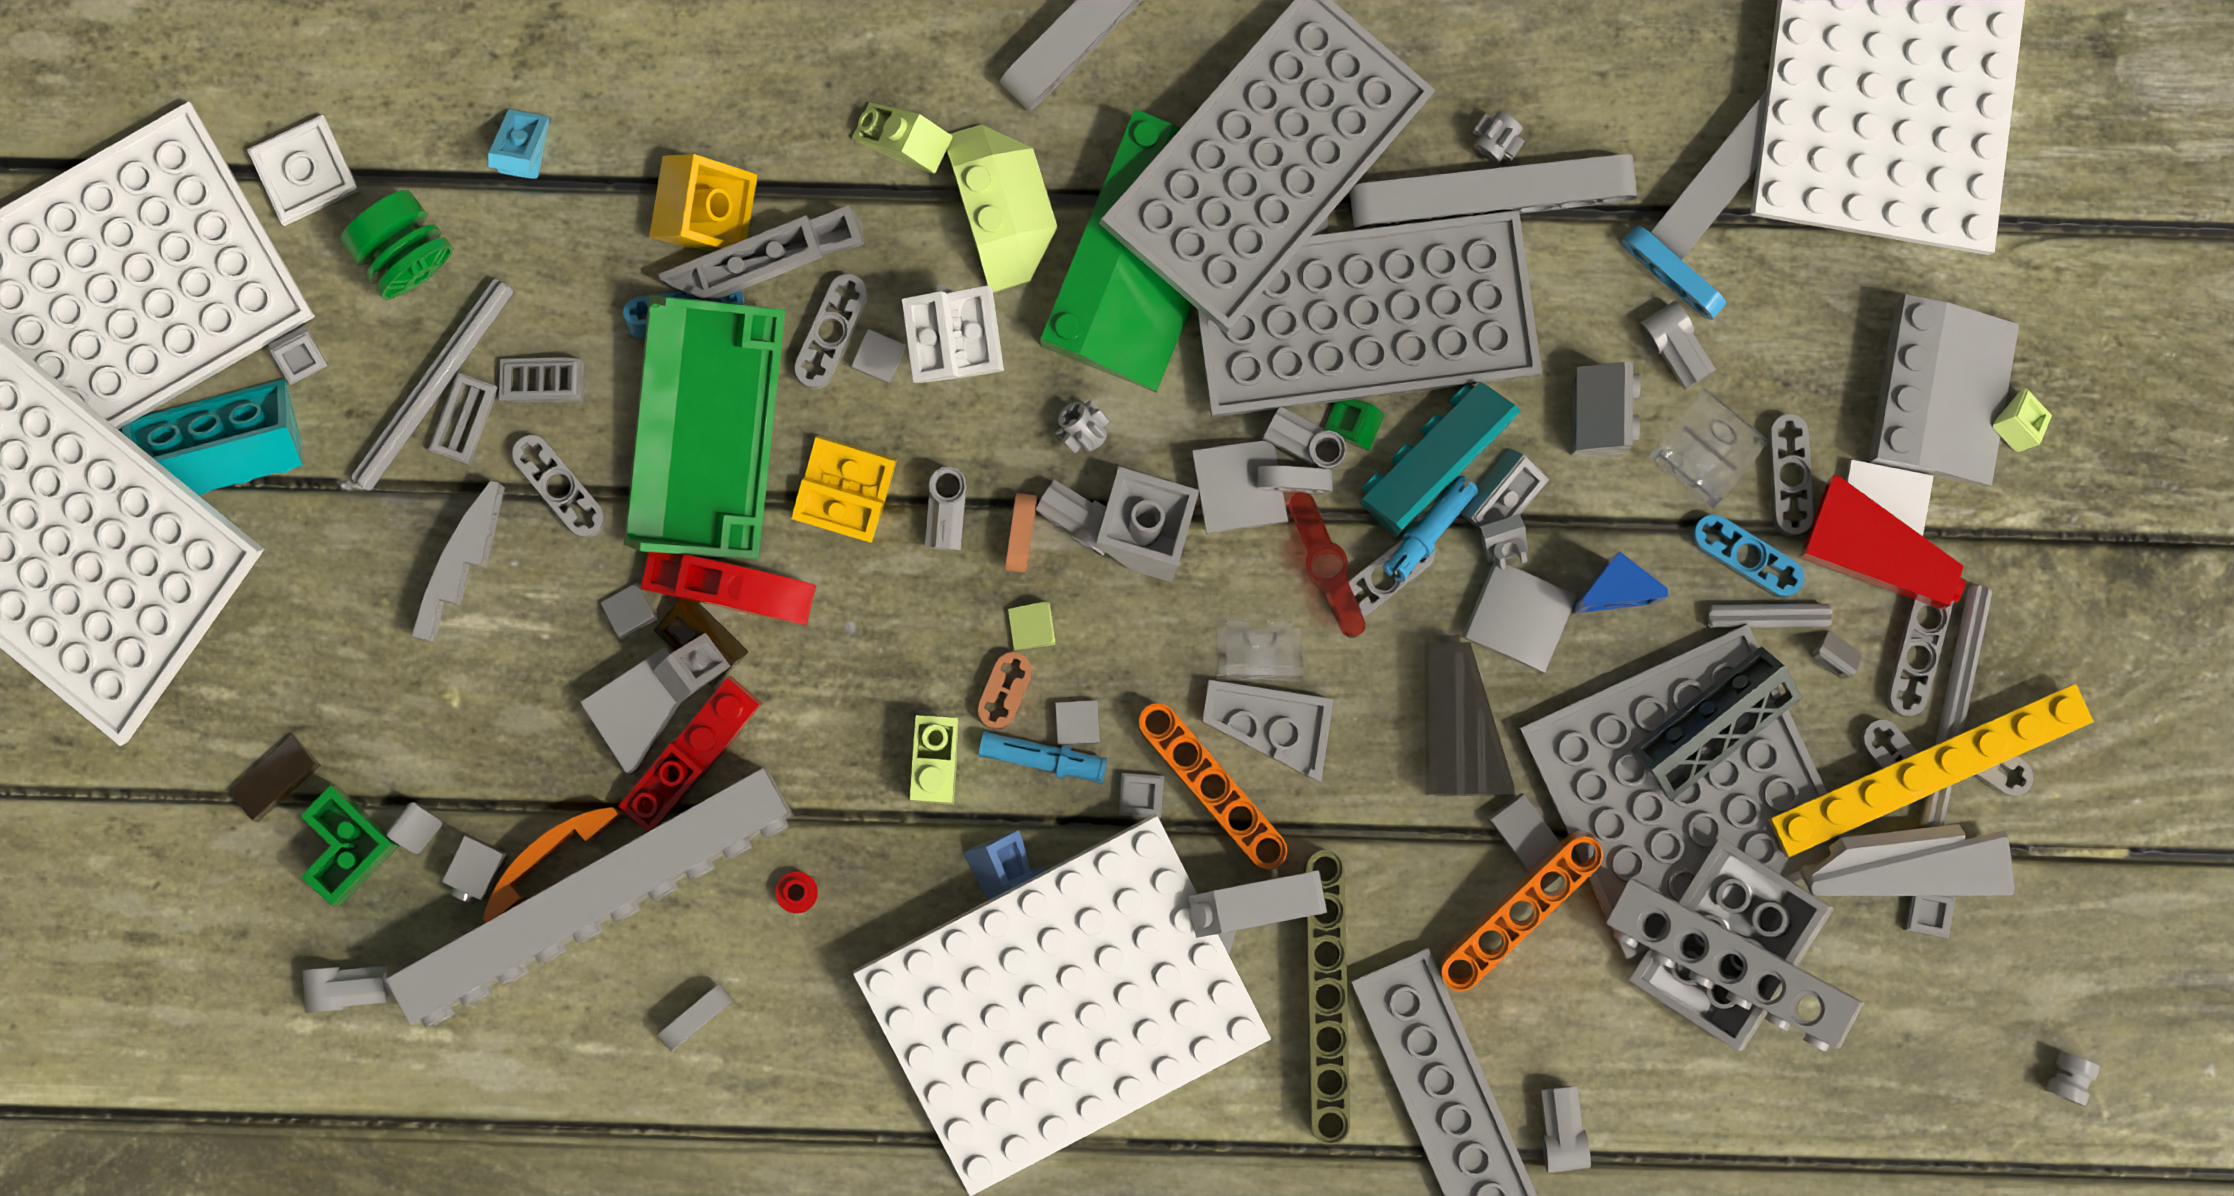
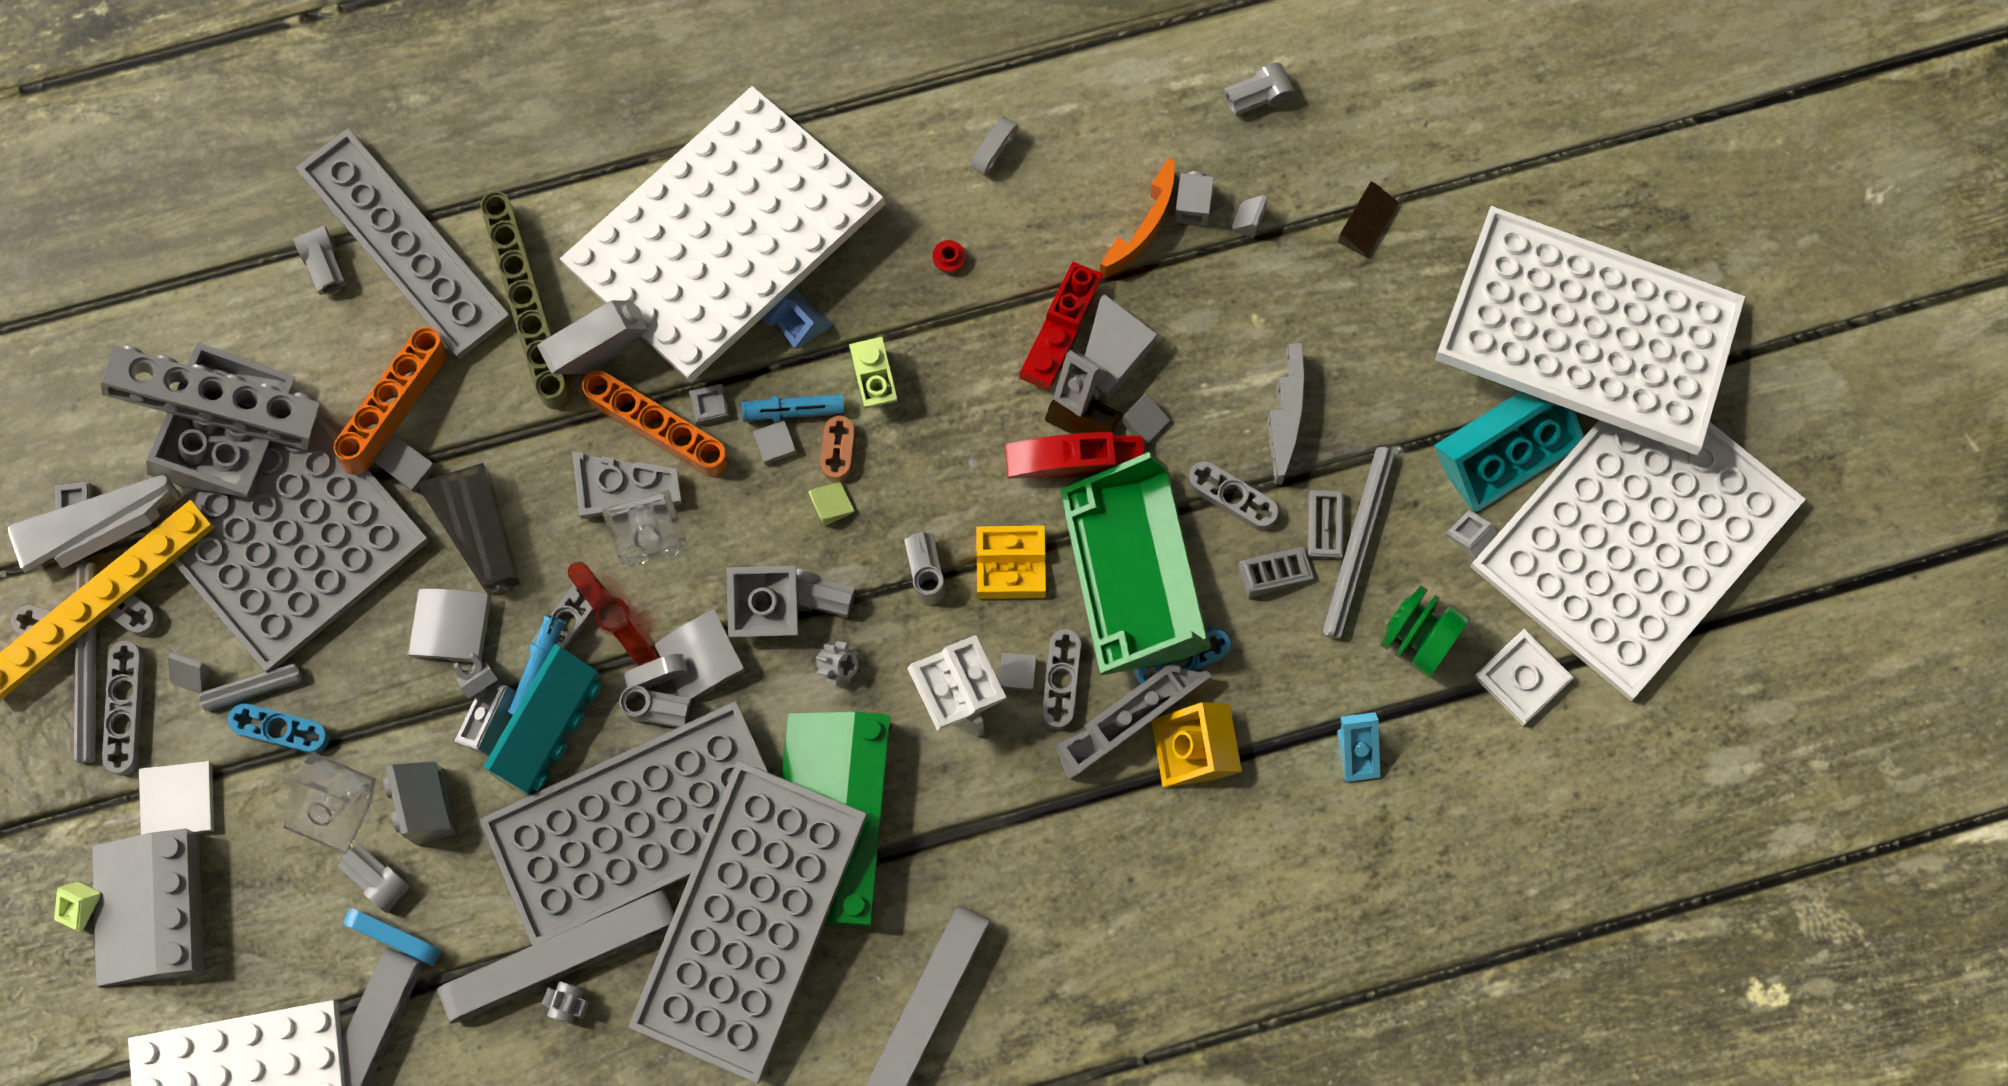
camera: 170 degrees right, 10 degrees down
green brick [301,785,400,907] -> none
light grey piece [386,768,794,1027] -> none
yellowish green slope [852,102,953,173] -> none
yellowish green wedge [946,124,1057,293] -> none
nougat beam [1005,492,1037,574] -> none
green slope [1324,399,1384,451] -> none
blue slope [1573,551,1669,614] -> none
pearl dark grey fence [1630,646,1802,801] -> none
light grey beam [1768,414,1814,536] -> none
red slope [1800,475,1966,610] -> none

